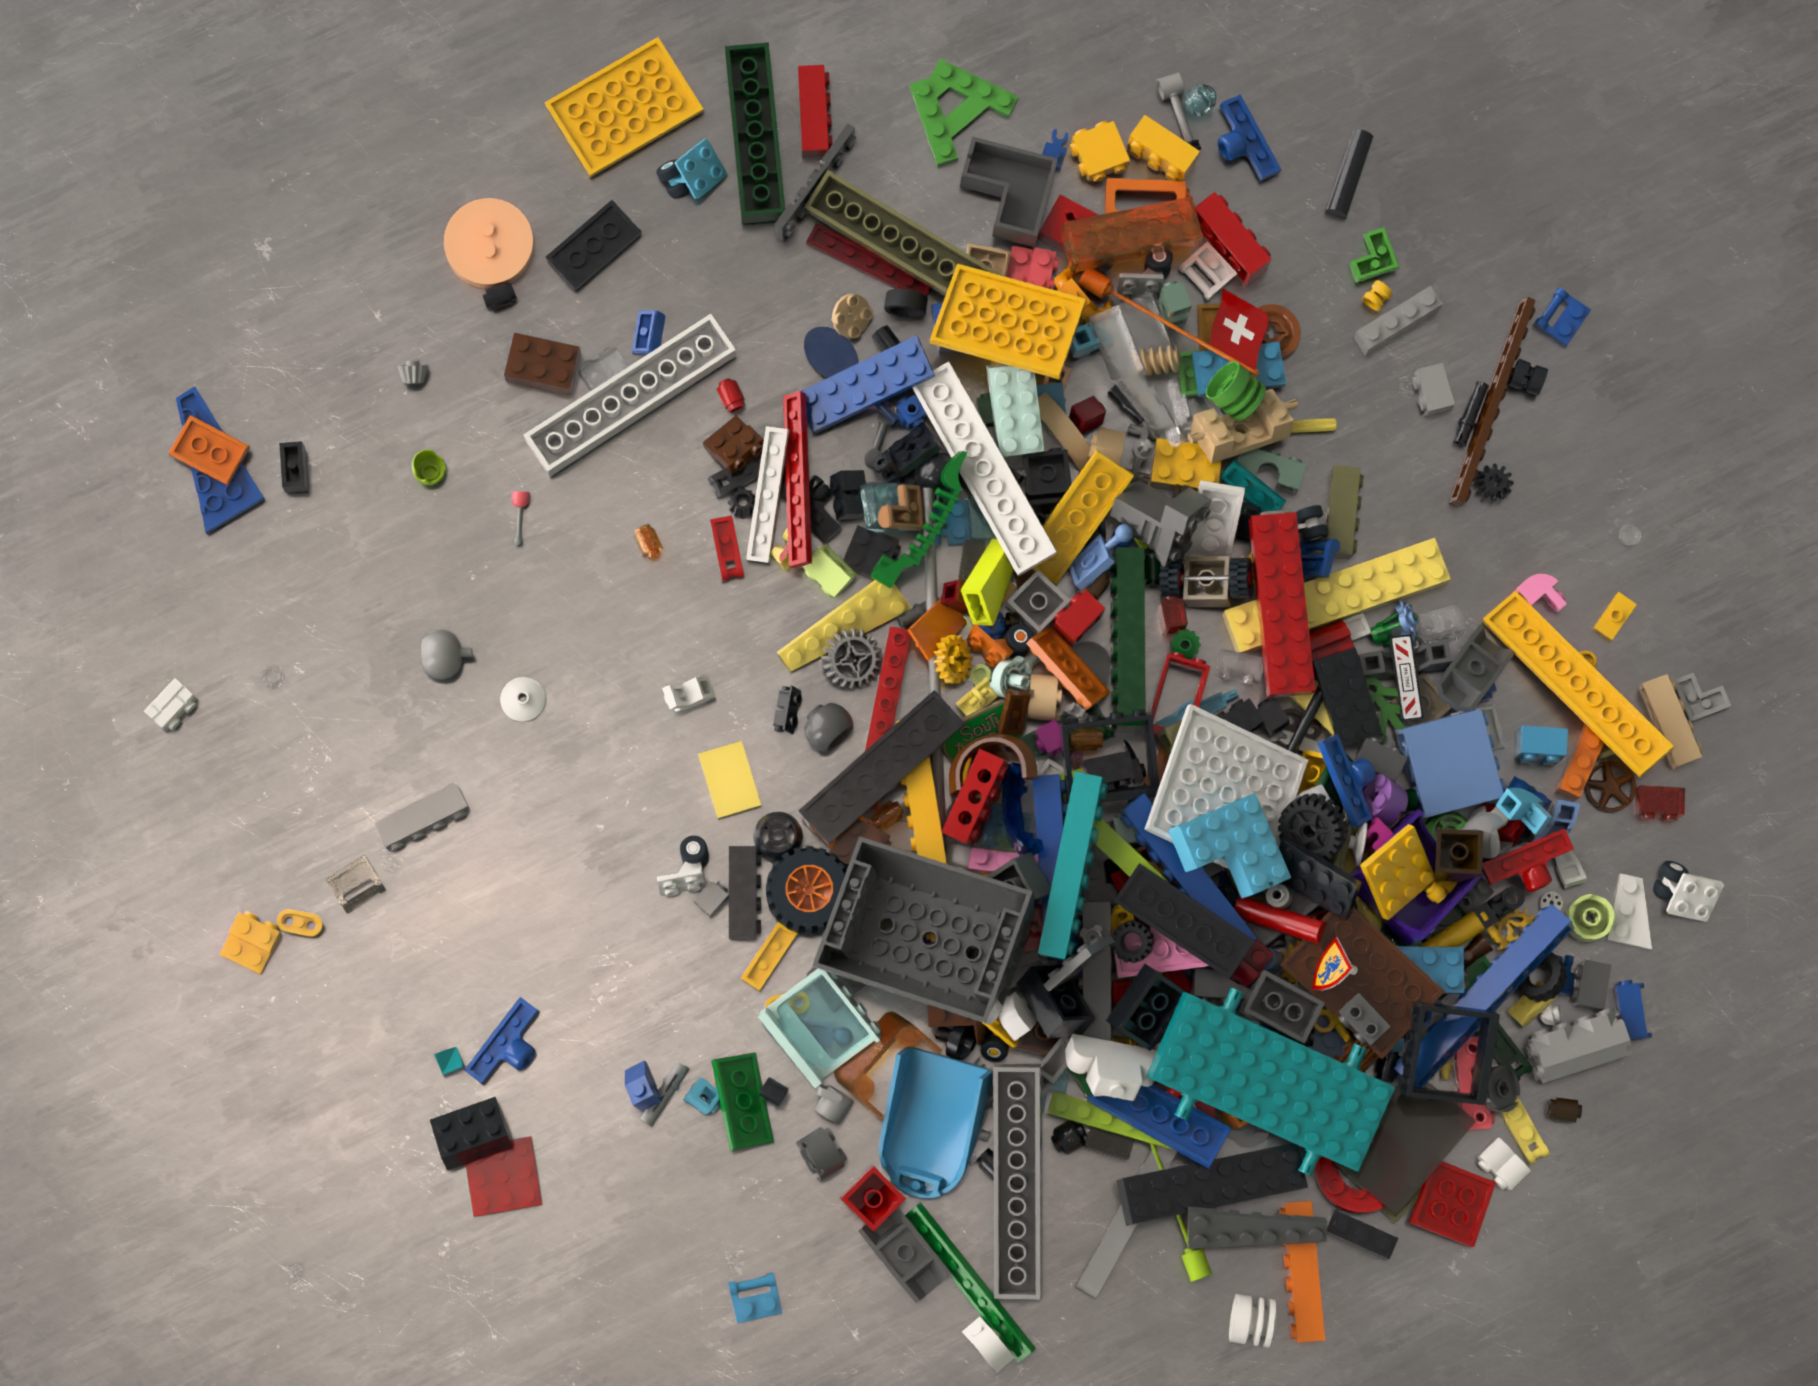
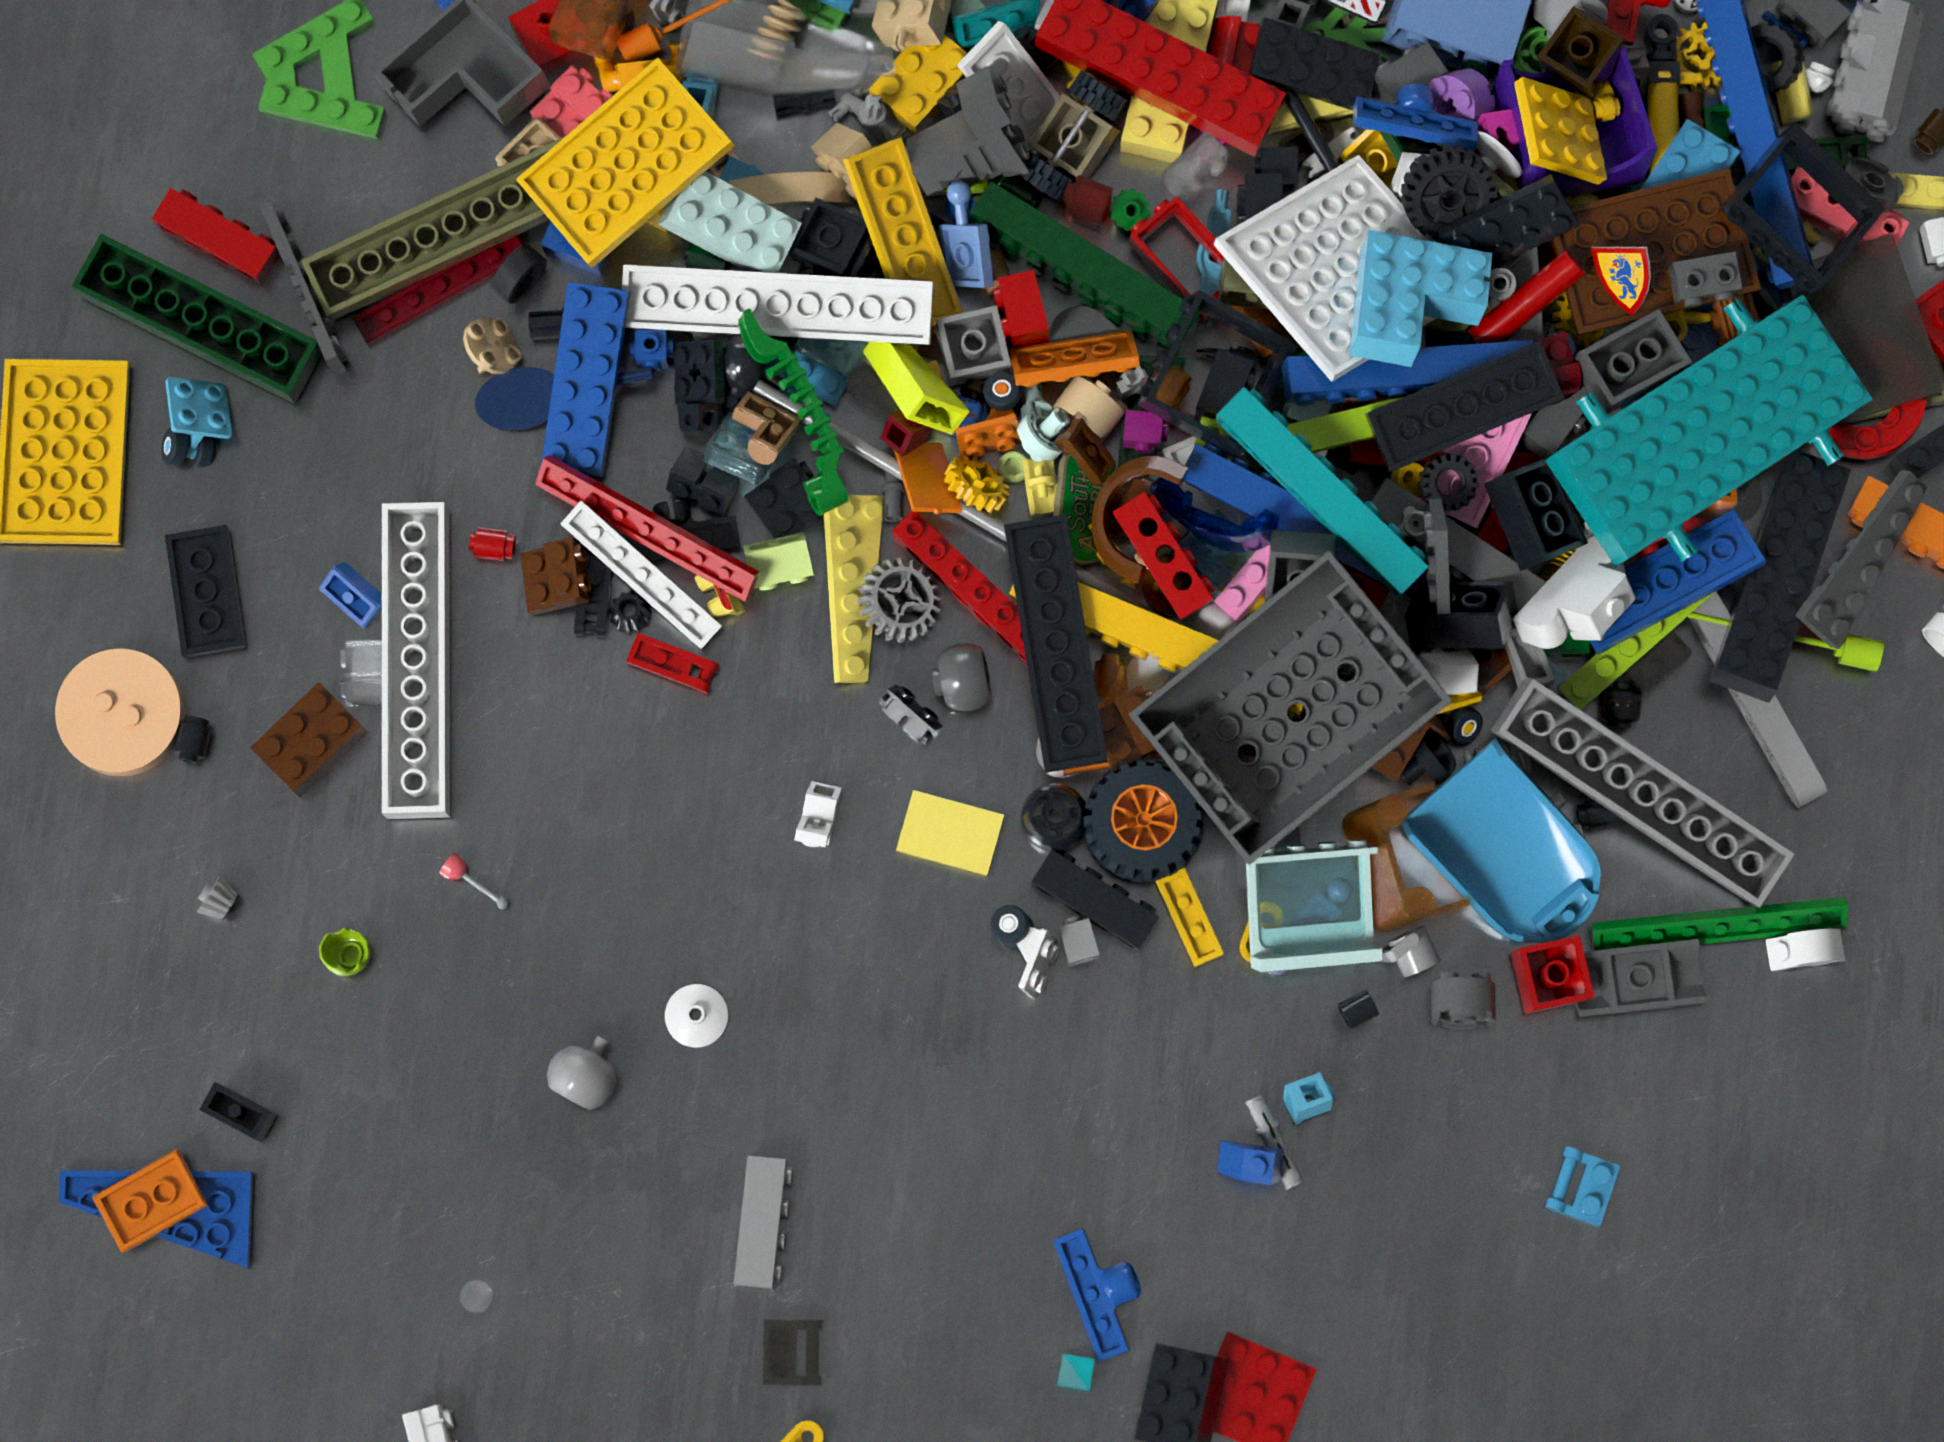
camera: 45 degrees left, 0 degrees up
clear orange brick [634,524,663,559] -> none
green tile [711,1052,774,1151] -> none
dark grey bar [864,411,894,469] -> none
dark red brick [1069,396,1106,434] -> none

